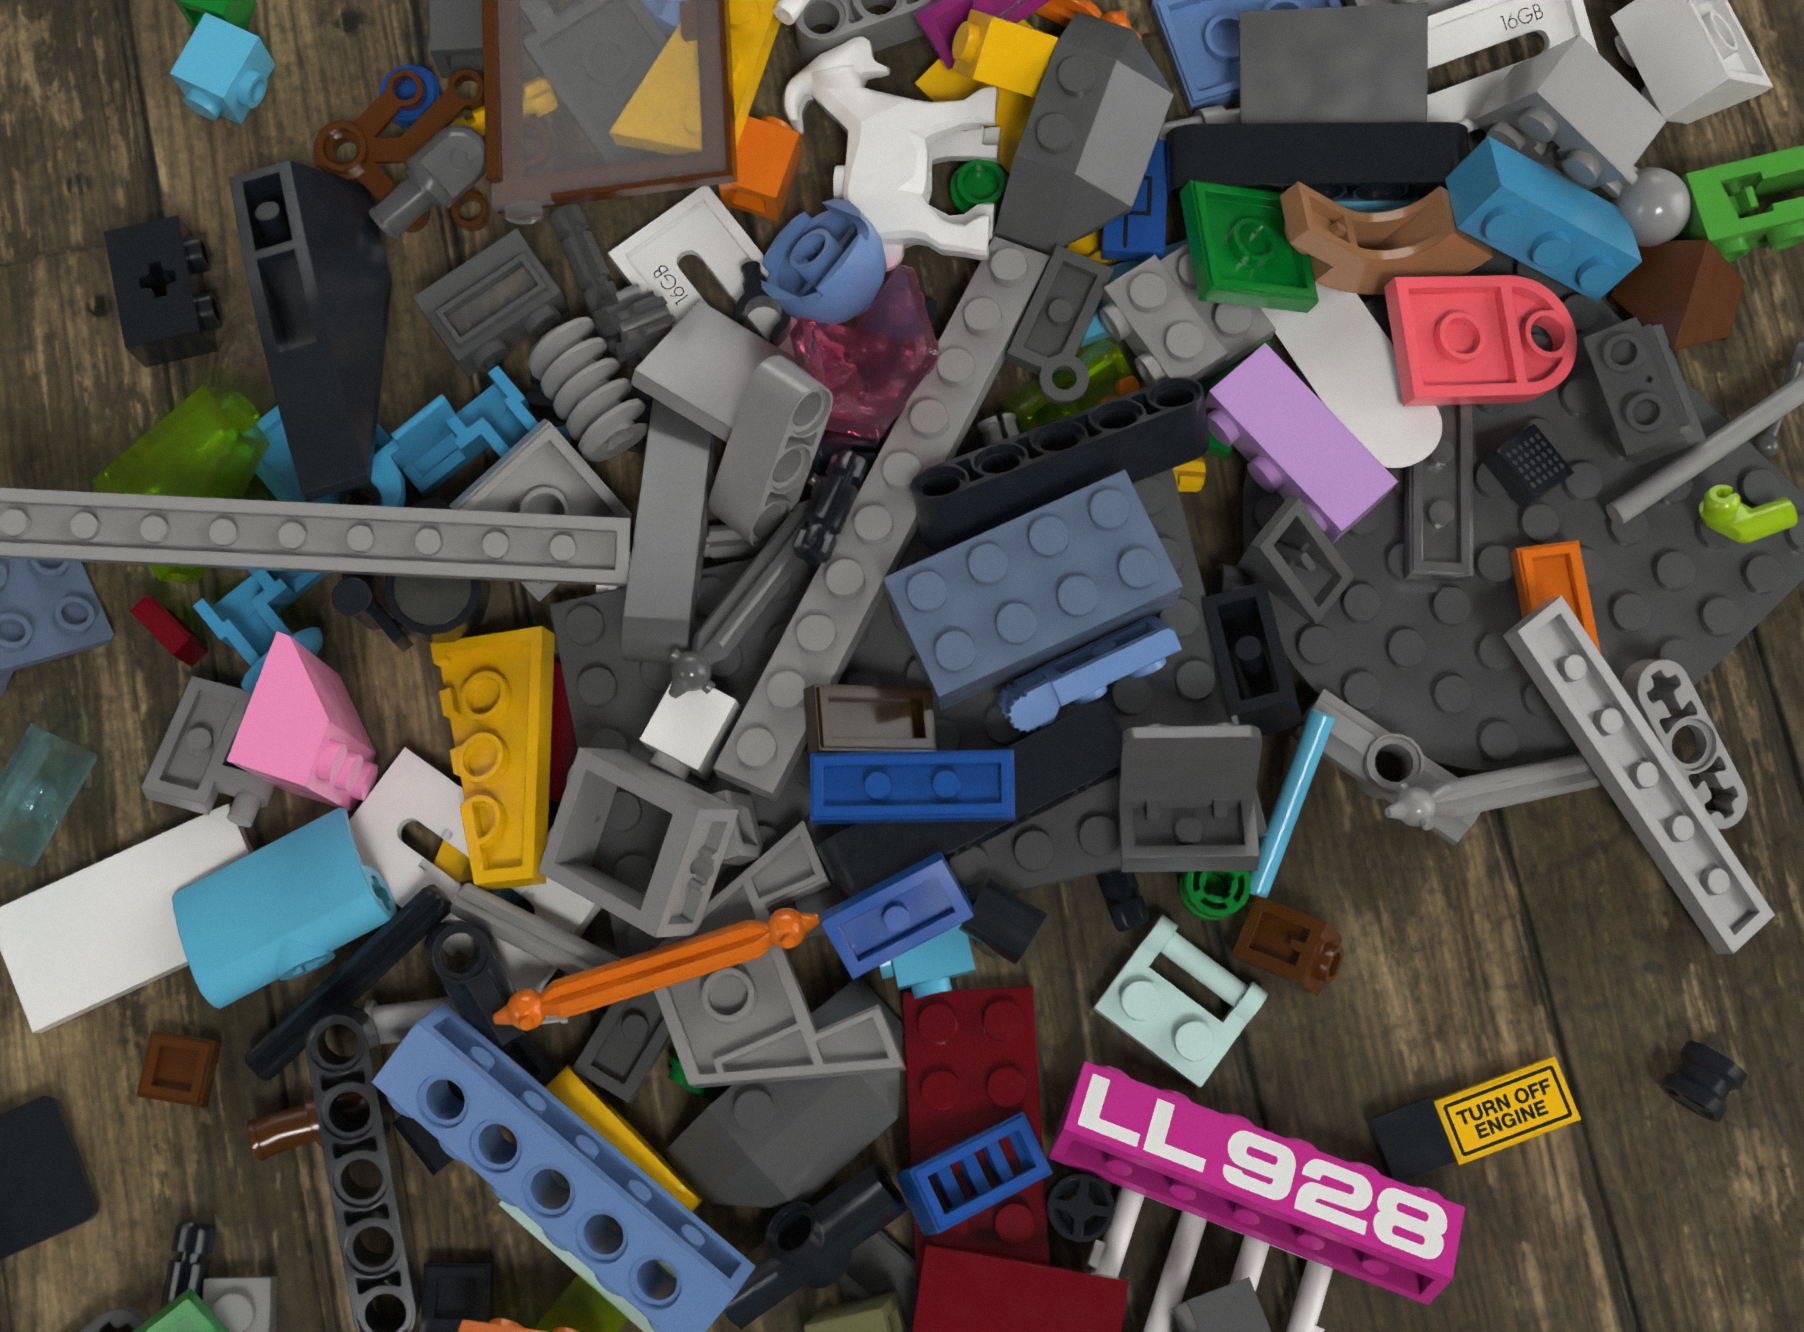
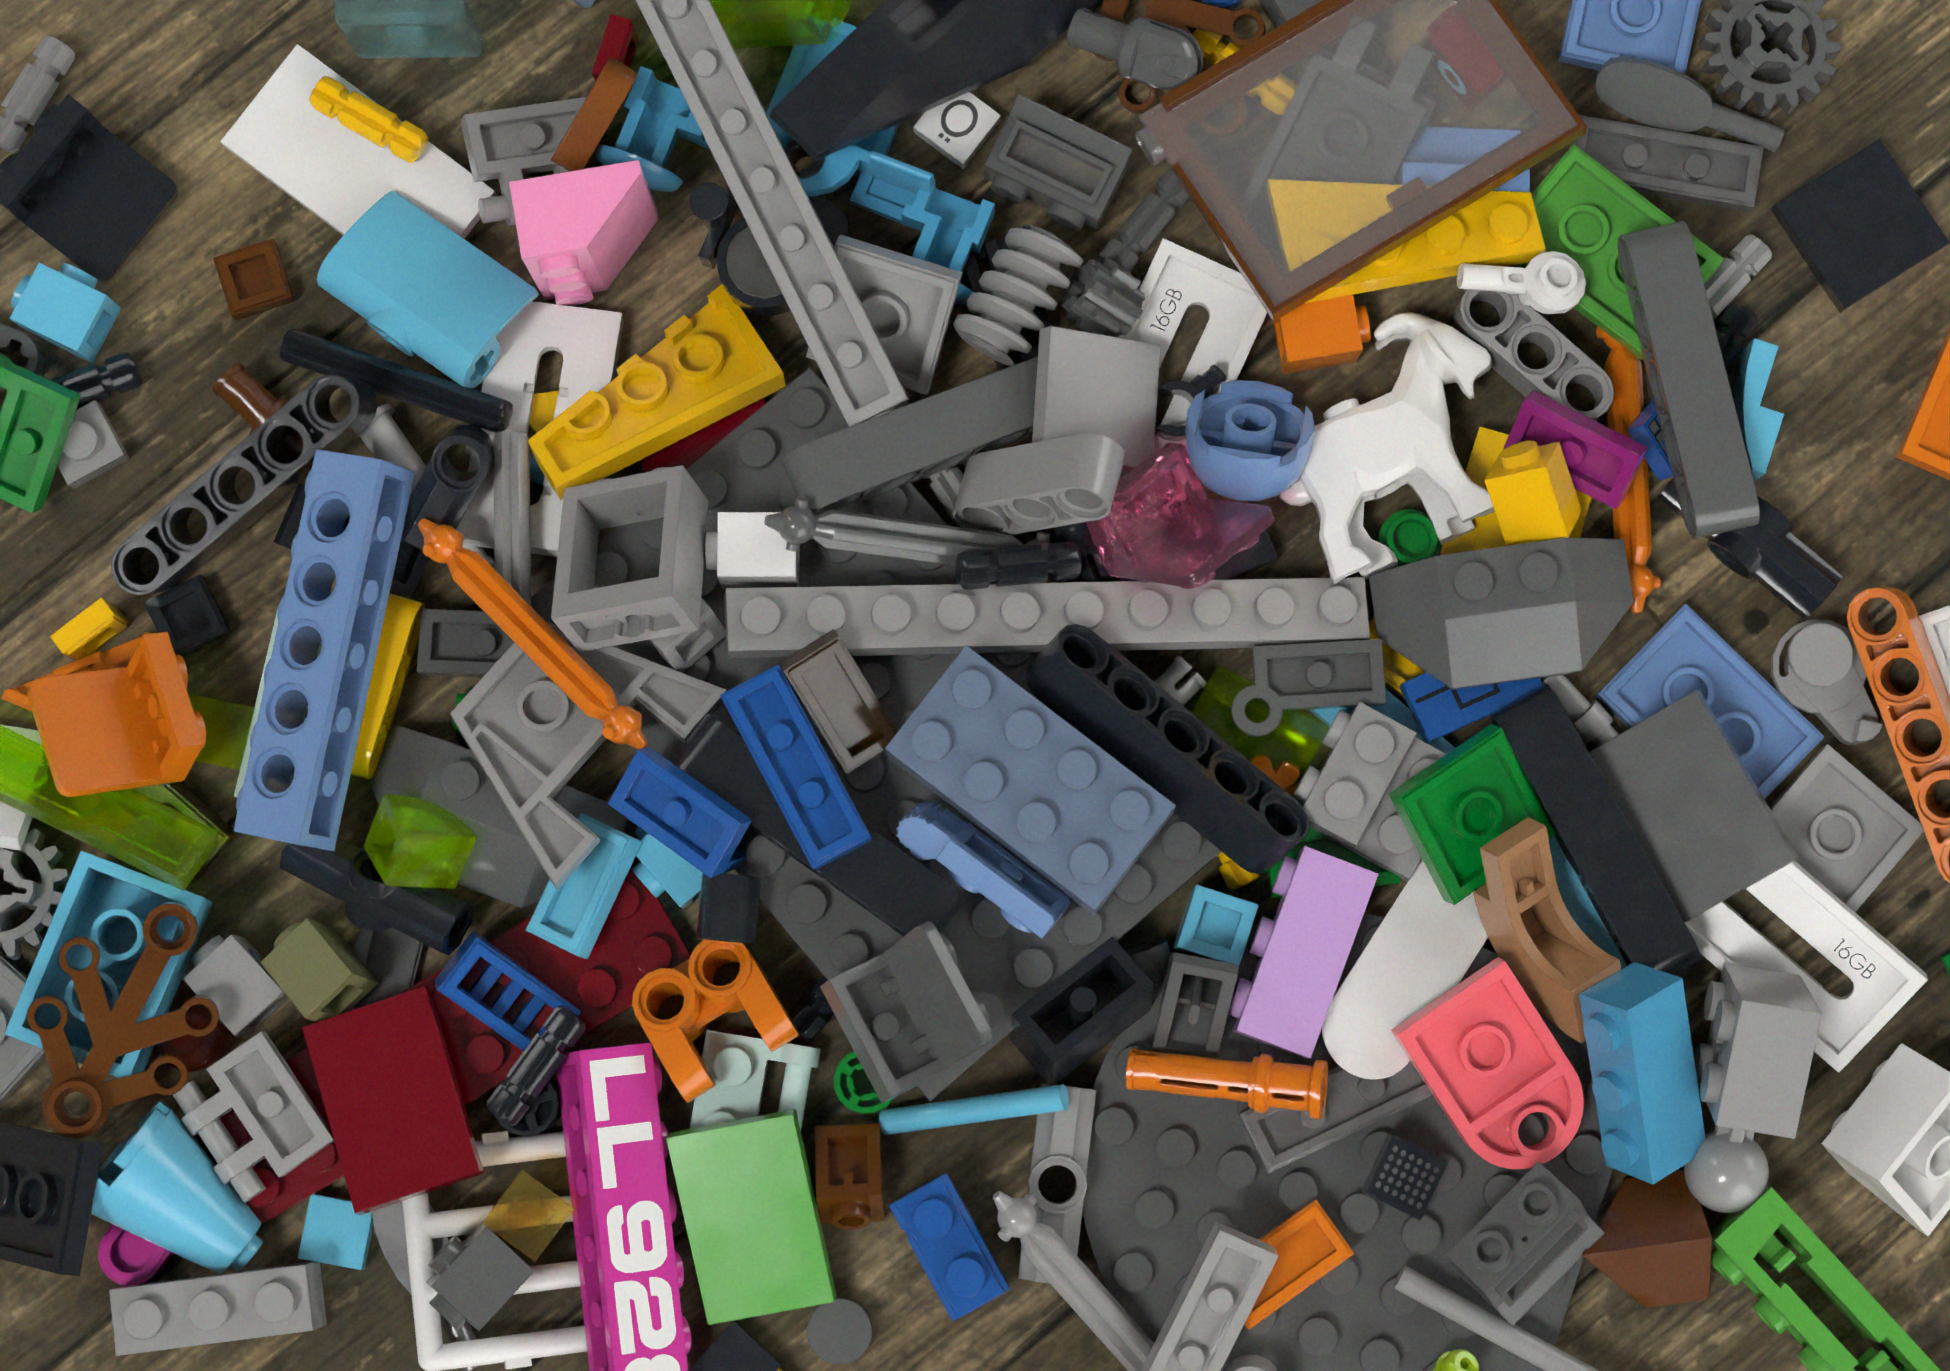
camera: 65 degrees right, 5 degrees up
none -> medium azure brick [9,263,122,364]
none -> yellow axle [309,76,428,163]
none -> clear neon green brick [364,794,477,889]
none -> clear yellow plate [481,1169,575,1262]
none -> black axle [487,1006,586,1126]
none -> medium azure tile [526,813,642,959]
none -> dark orange beam [551,57,638,171]
none -> orange piece [632,940,800,1103]
none -> bright green tile [666,1109,837,1325]
none -> dark grey tile [807,1297,873,1364]
none -> blue brick [889,1172,1010,1322]
none -> white tile [913,92,1001,169]
none -> orange pin [1126,1048,1328,1120]
none -> medium azure panel [1172,885,1258,965]

